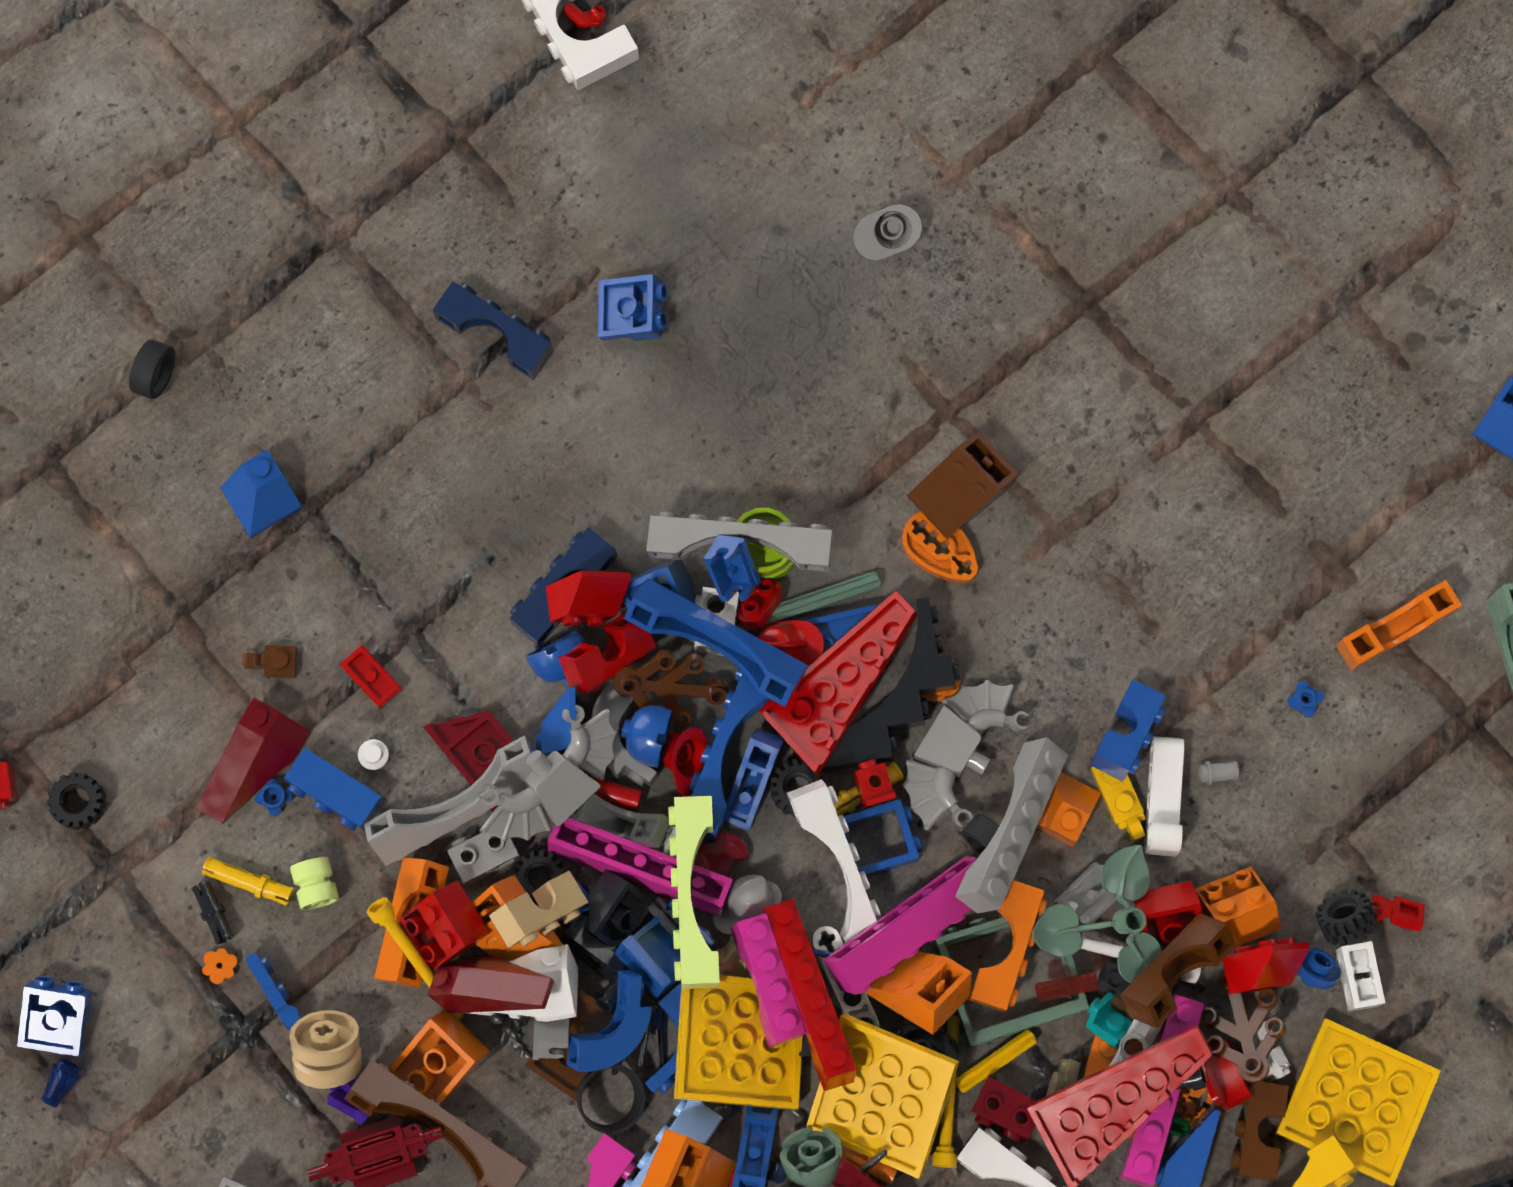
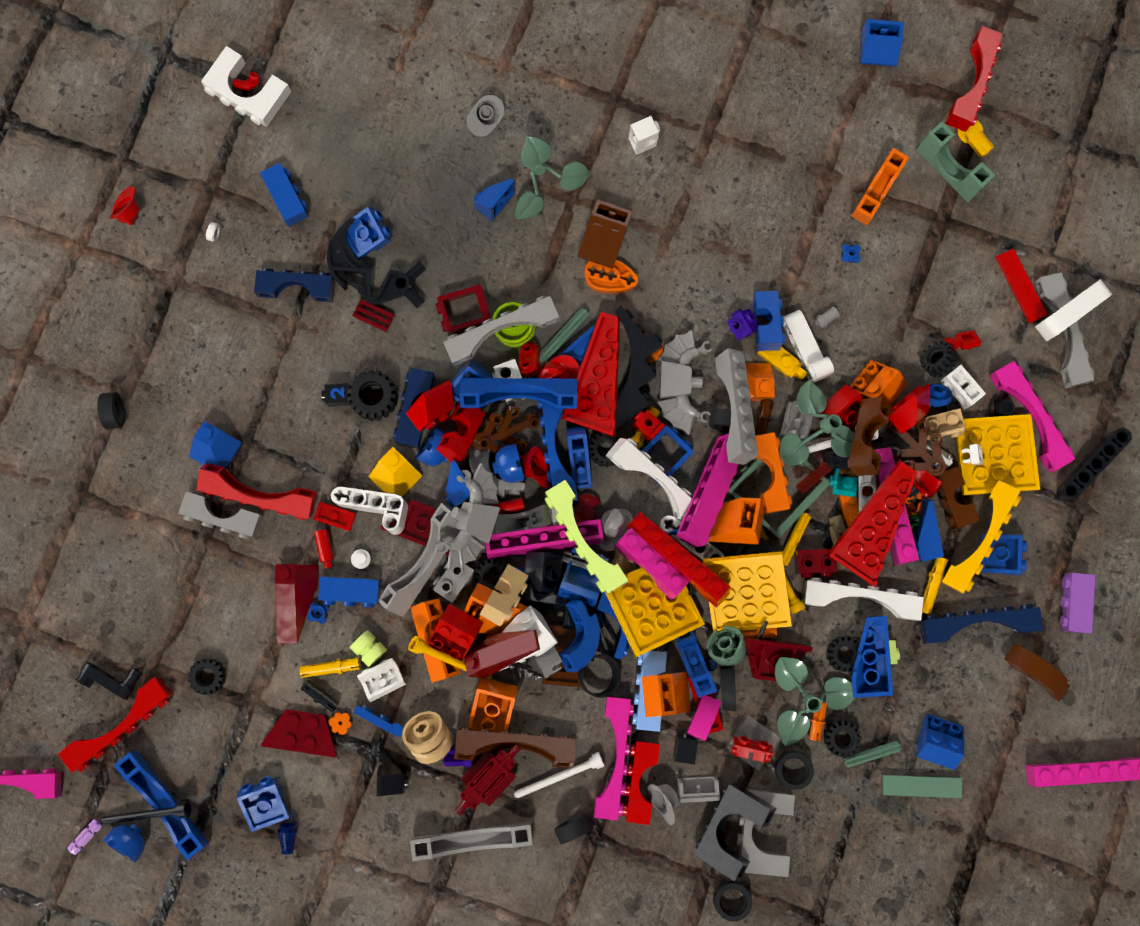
camera: 35 degrees left, 5 degrees up
reddish brown plate [242,646,297,678] -> none
blue hinge [704,534,761,602] -> none
none -> red piece [110,186,140,225]
none -> light grey arch [178,492,264,540]
none -> arch [196,463,318,520]
none -> white tile [206,222,220,242]
none -> blue brick [260,163,308,227]
none -> dark red wing [261,709,337,758]
none -> red cylinder [314,529,334,569]
none -> black brick [322,383,350,407]
none -> black piece [327,217,426,309]
none -> white beam [331,487,408,535]
none -> black tyre [347,370,398,421]
none -> dark red tile [352,299,395,333]
none -> white bracket [357,658,406,702]
none -> yellow slope [369,447,422,497]
none -> black slope [377,751,409,796]
none -> dark red window [435,284,491,336]
none -> blue slope [474,178,515,222]
none -> sand green plant [514,136,589,219]
none -> white brick [629,116,660,155]
none -> dark purple brick [727,309,759,341]
none -> reddish brown axle [755,400,774,436]
none -> tan bracket [922,408,967,442]
none -> black plate [942,398,962,413]
none -> white tile [961,444,984,465]
none -> dark pink arch [989,361,1075,473]
none -> black plate [995,399,1015,416]

